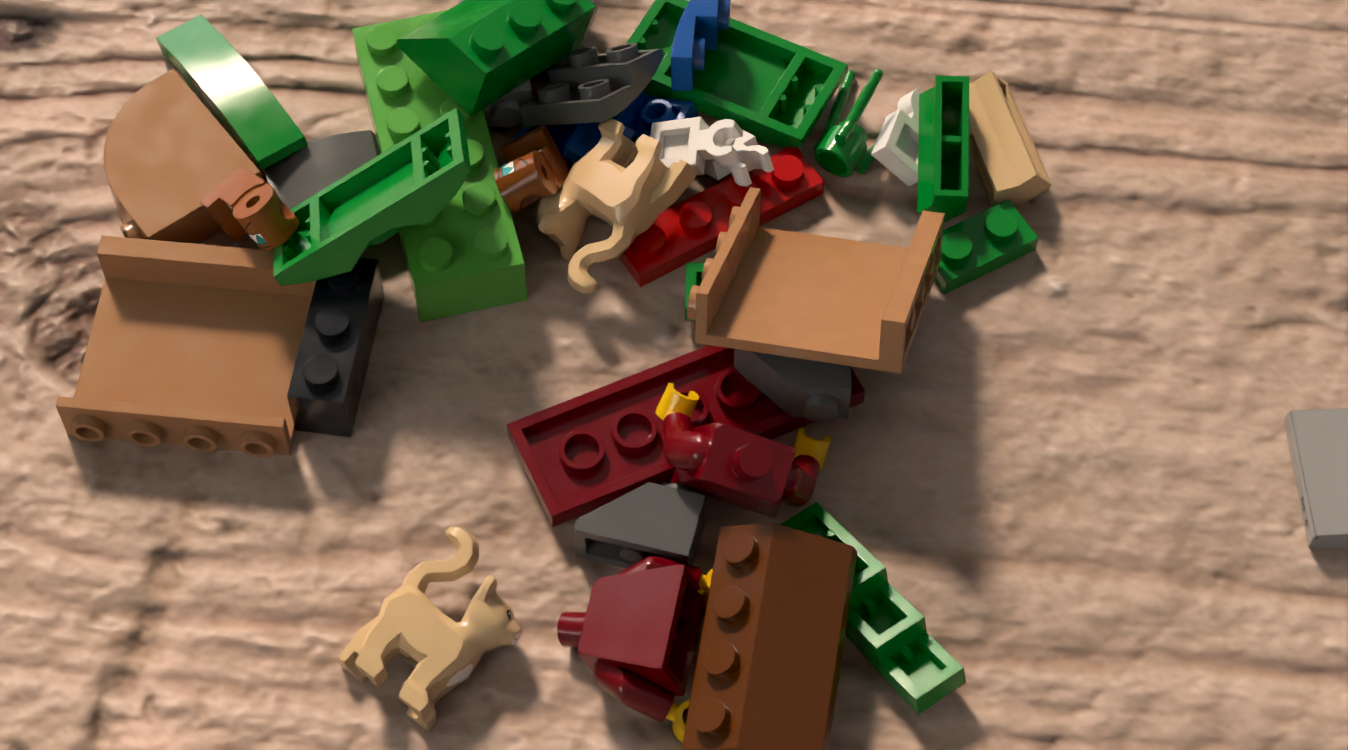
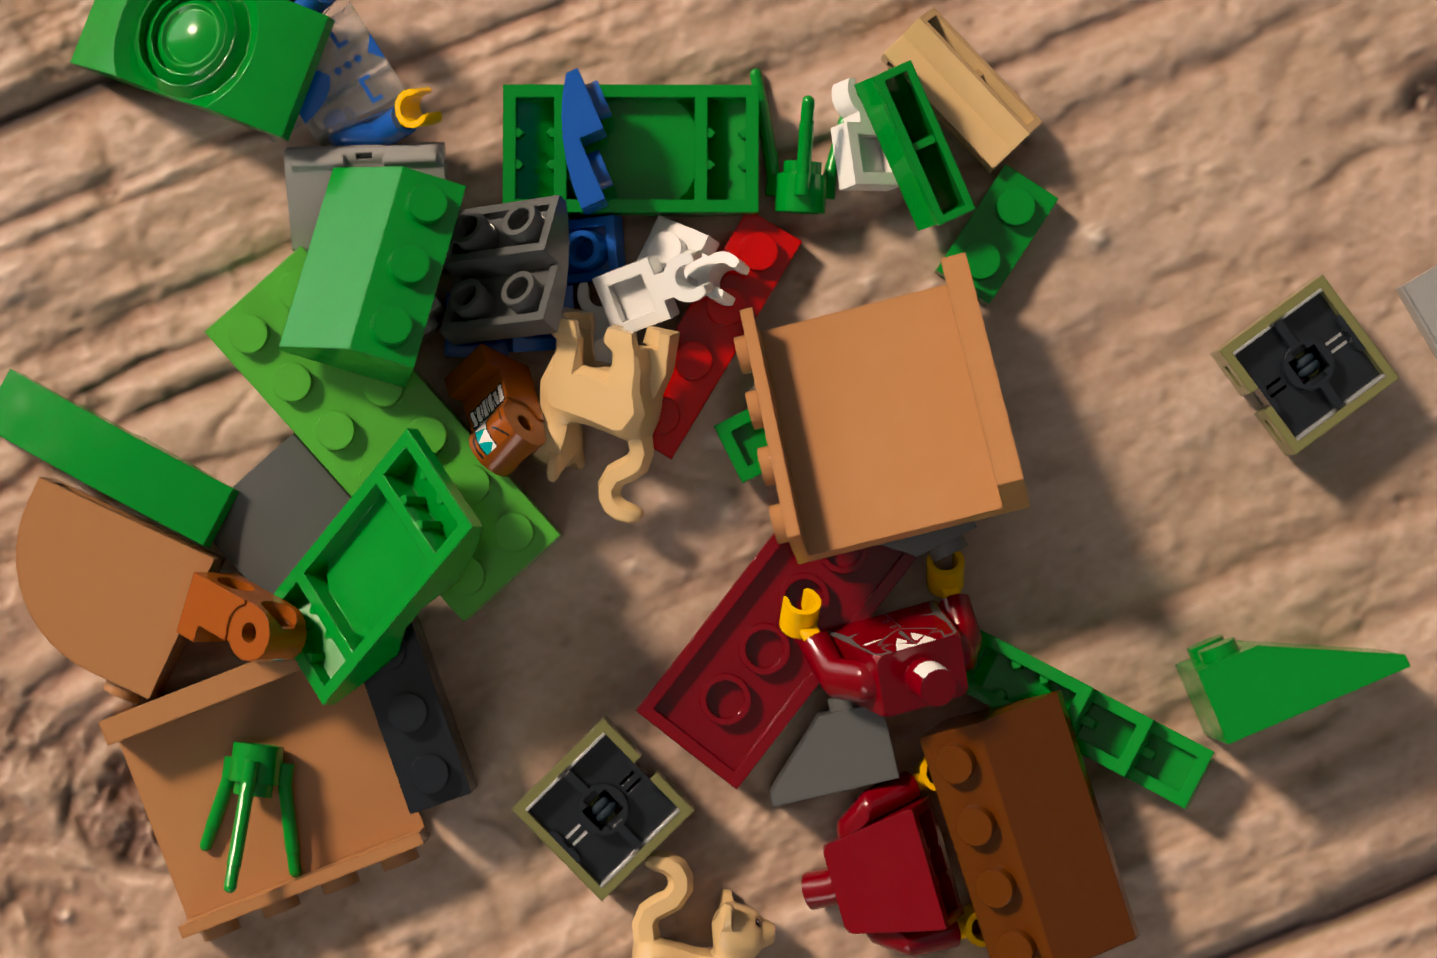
camera: 30 degrees left, 30 degrees up
none -> green plant [200,741,302,893]
none -> piece [512,715,695,901]
none -> green slope [1175,634,1411,745]
none -> piece [1210,274,1399,456]

